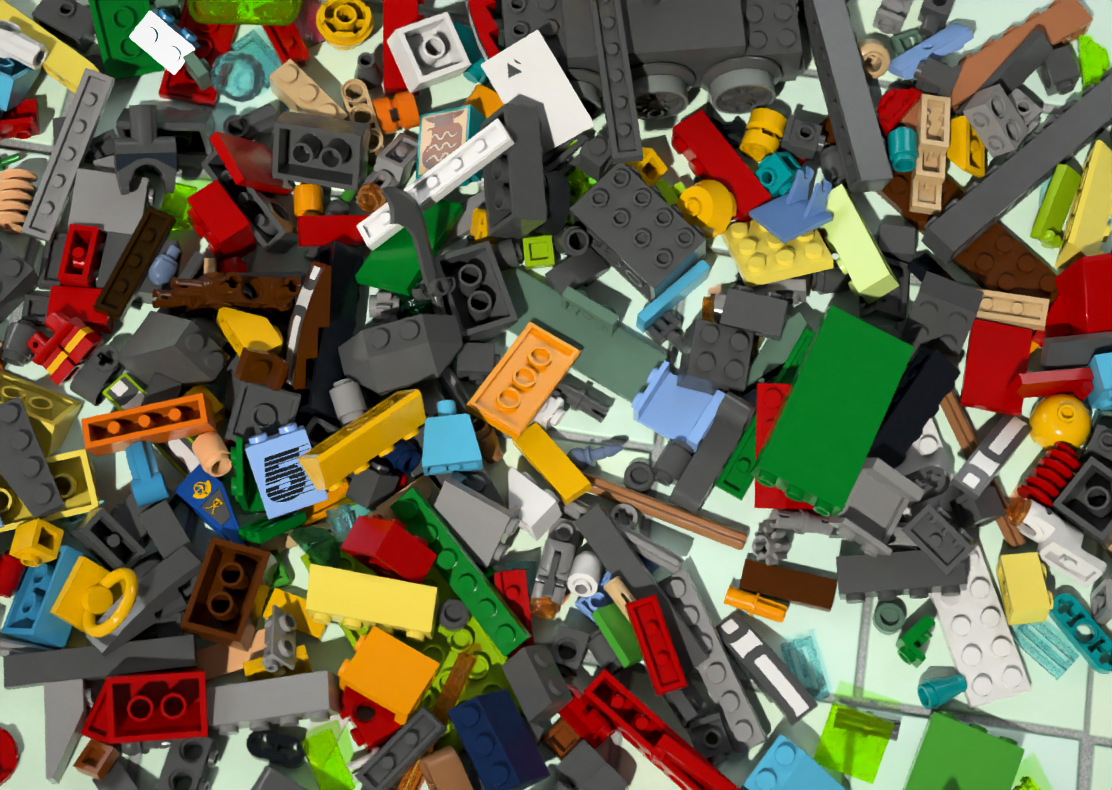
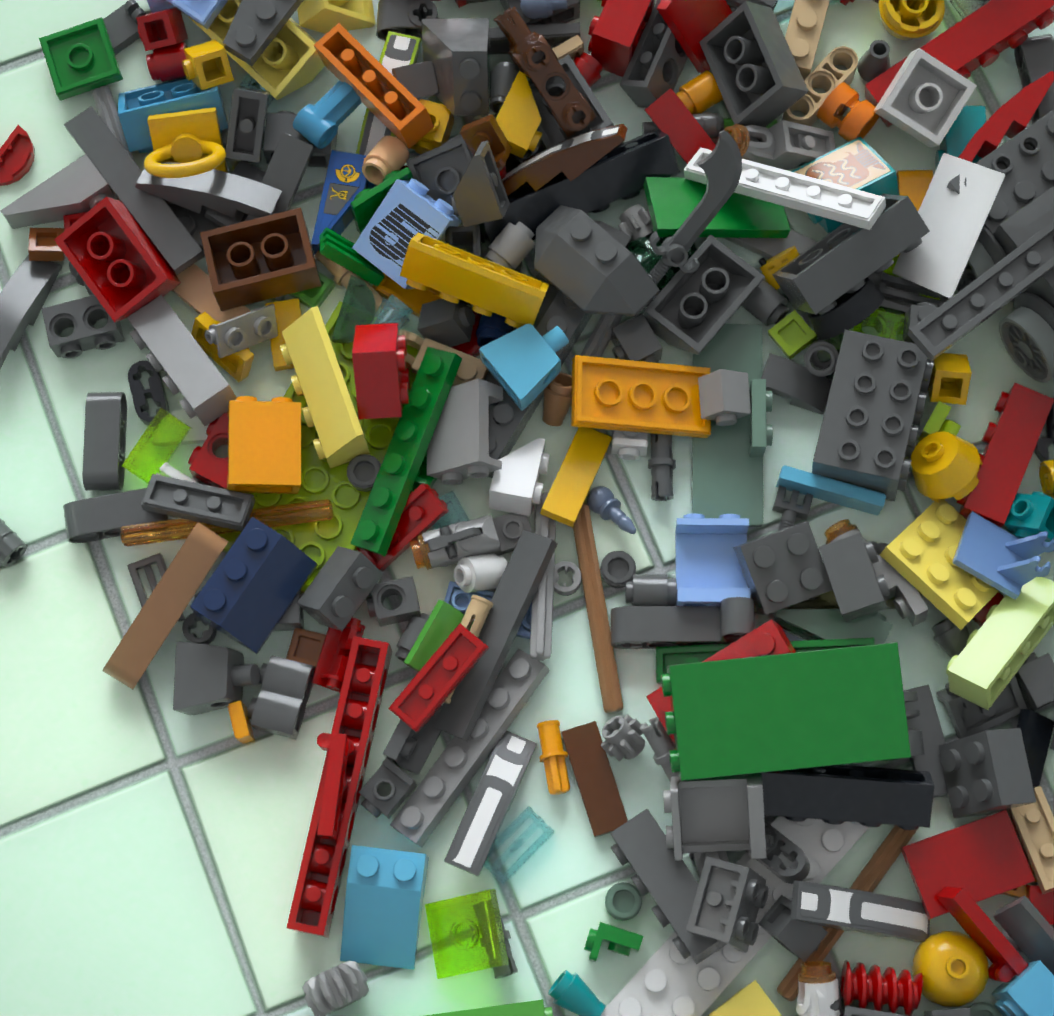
camera: 65 degrees right, 5 degrees up
none -> dark grey slope [452,141,510,227]
none -> light grey brick [698,369,751,426]

